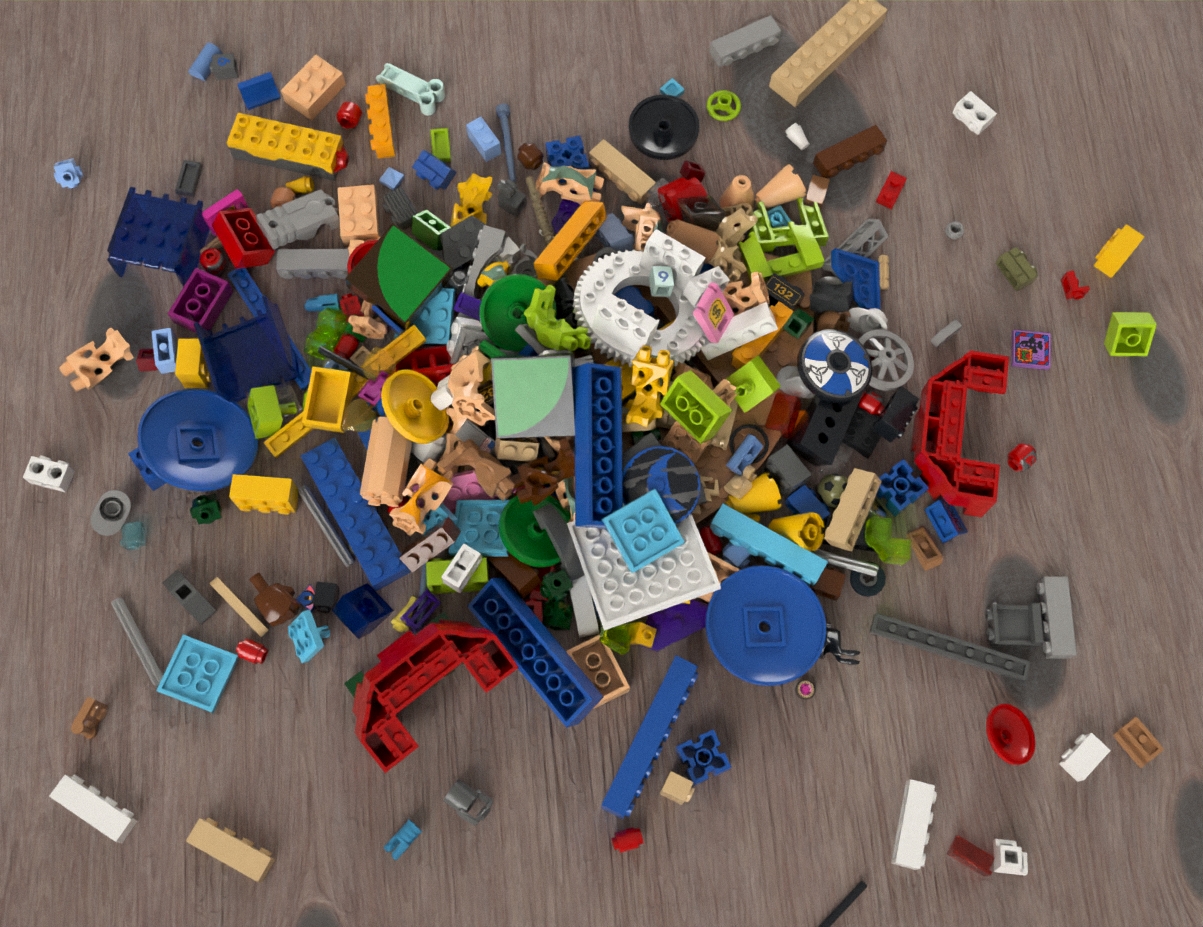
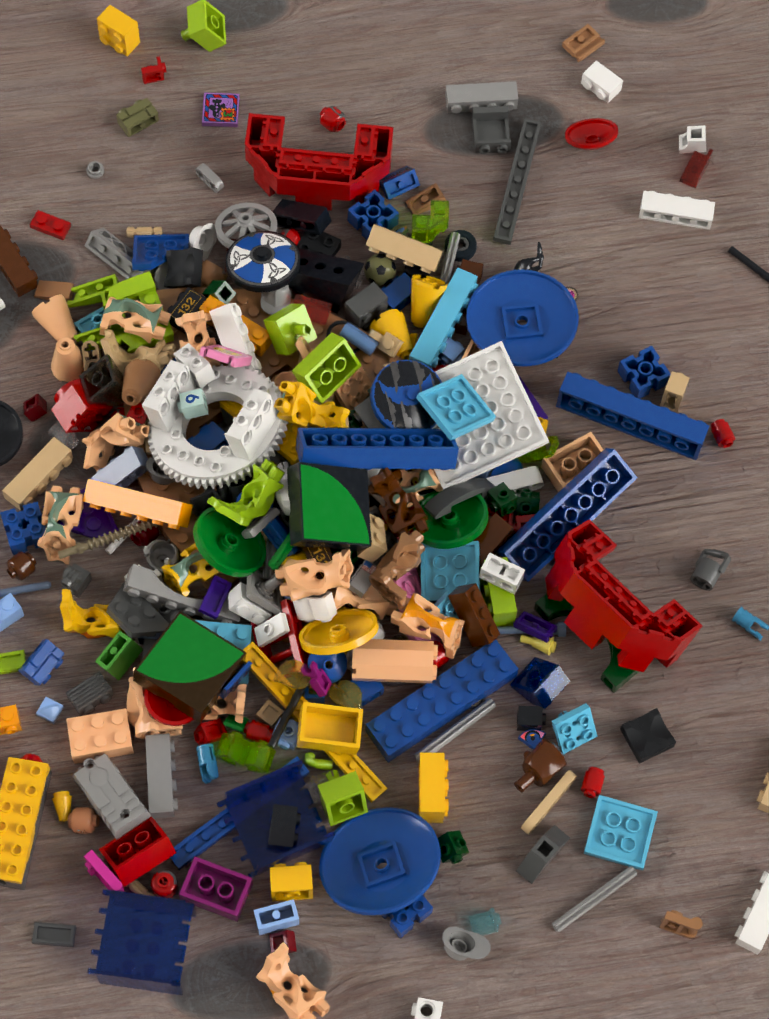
camera: 95 degrees left, 5 degrees down
none -> light nougat hips [99,297,171,343]
none -> white plate [254,612,290,647]
none -> black brick [267,804,301,851]
none -> black brick [620,708,676,764]

